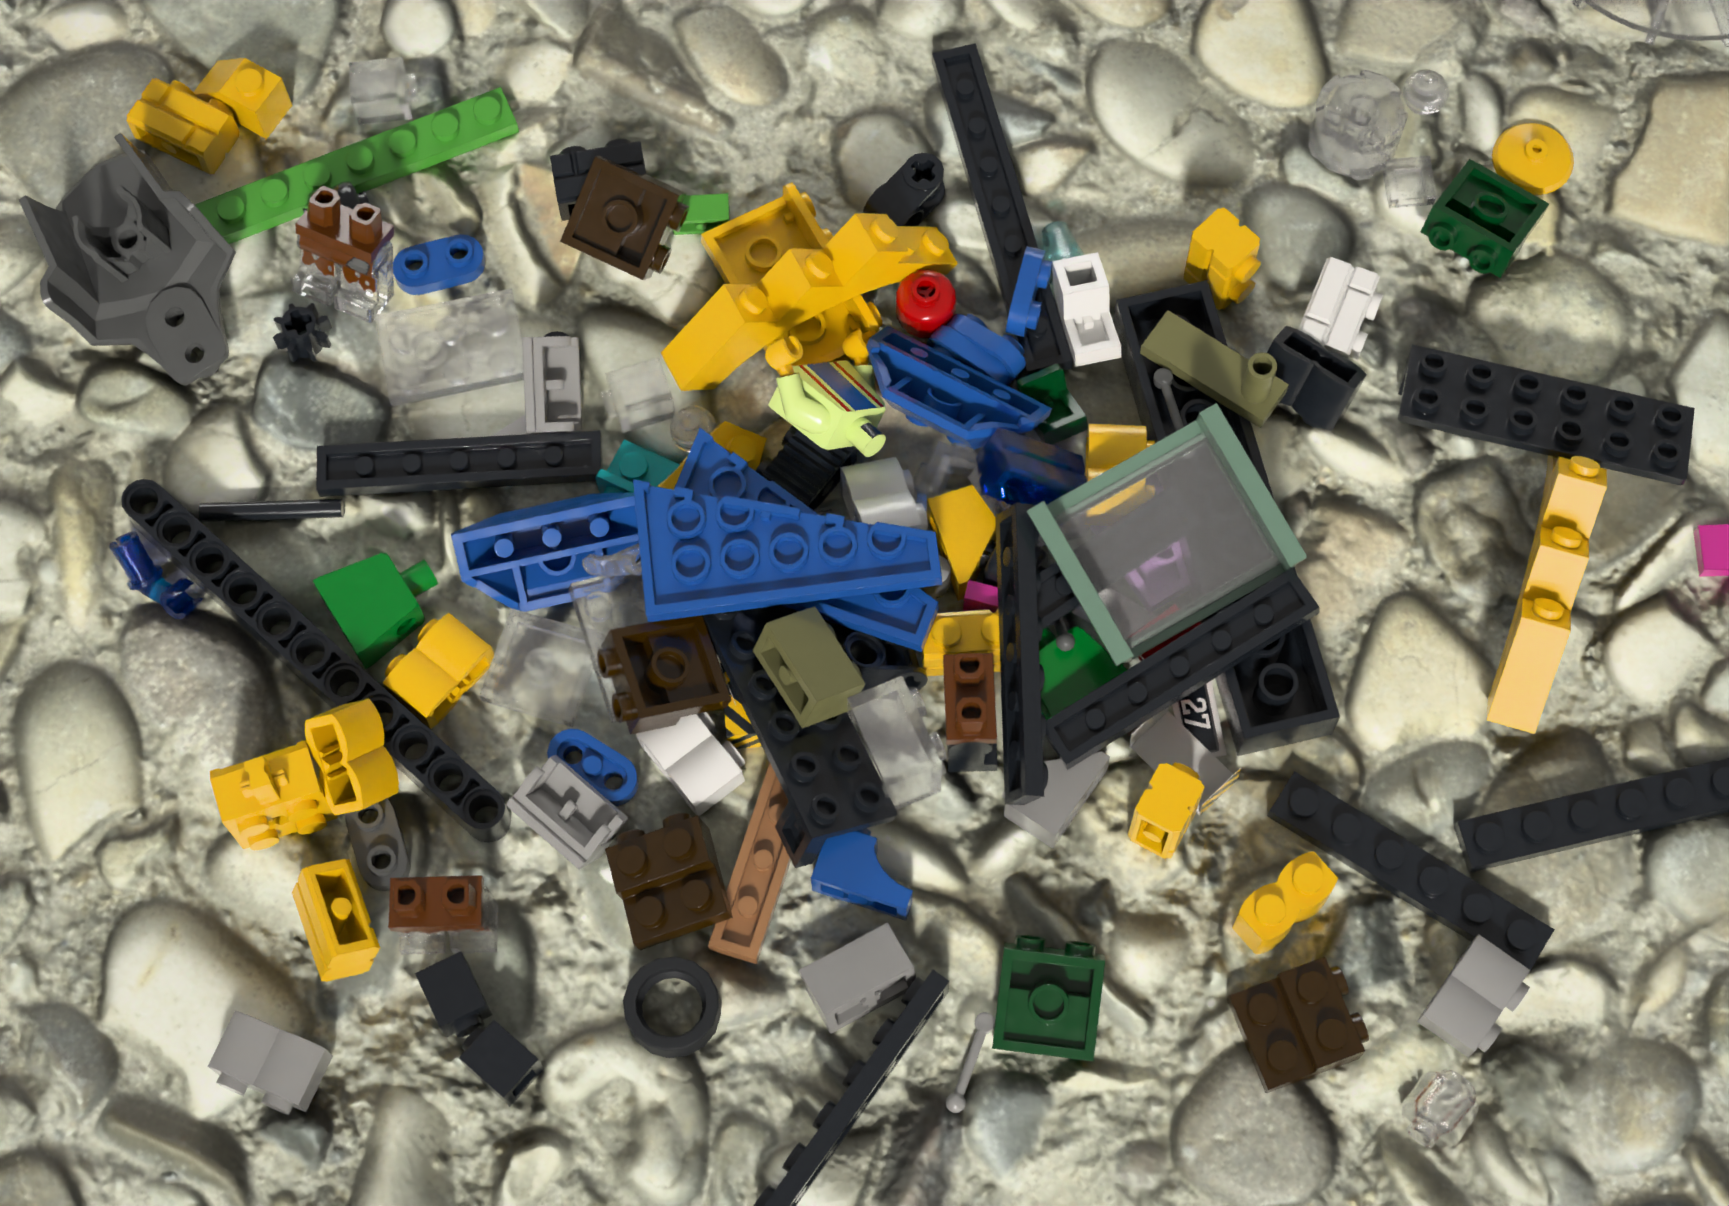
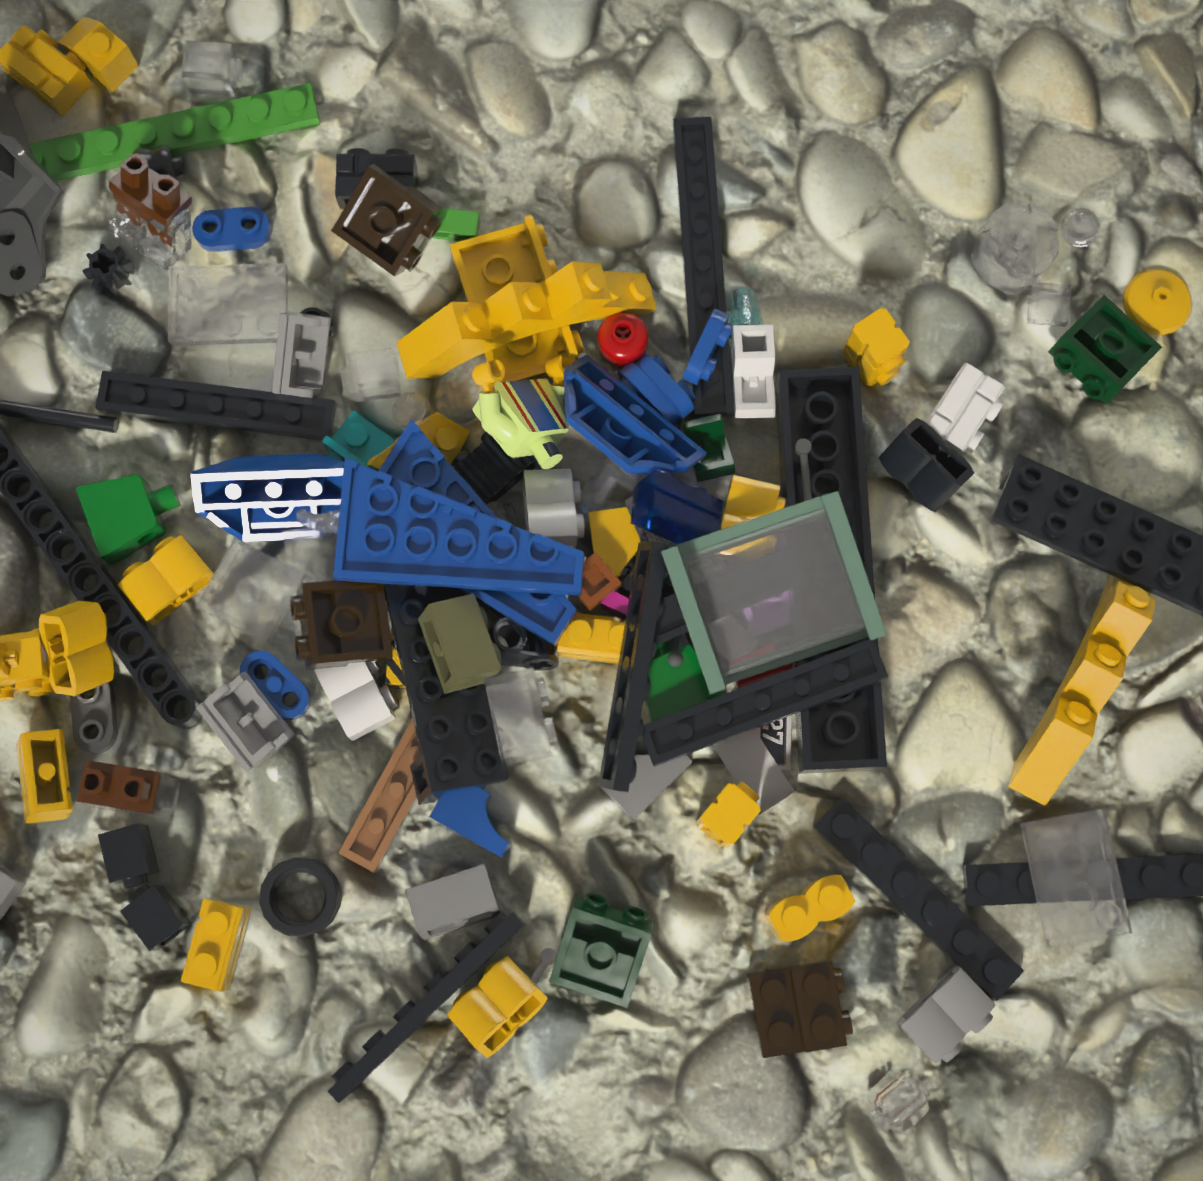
camera: 10 degrees right, 10 degrees up
dark brown plate [605,813,733,951] -> none
black piece [863,153,945,226] -> none
reddish brown hips [943,653,998,772] -> none
olive piece [1140,310,1289,428] -> none
none -> yellow brick [180,899,252,992]
none -> yellow brick [447,956,548,1058]
none -> dark orange plate [577,552,621,611]
none -> clear plate [1020,809,1132,948]

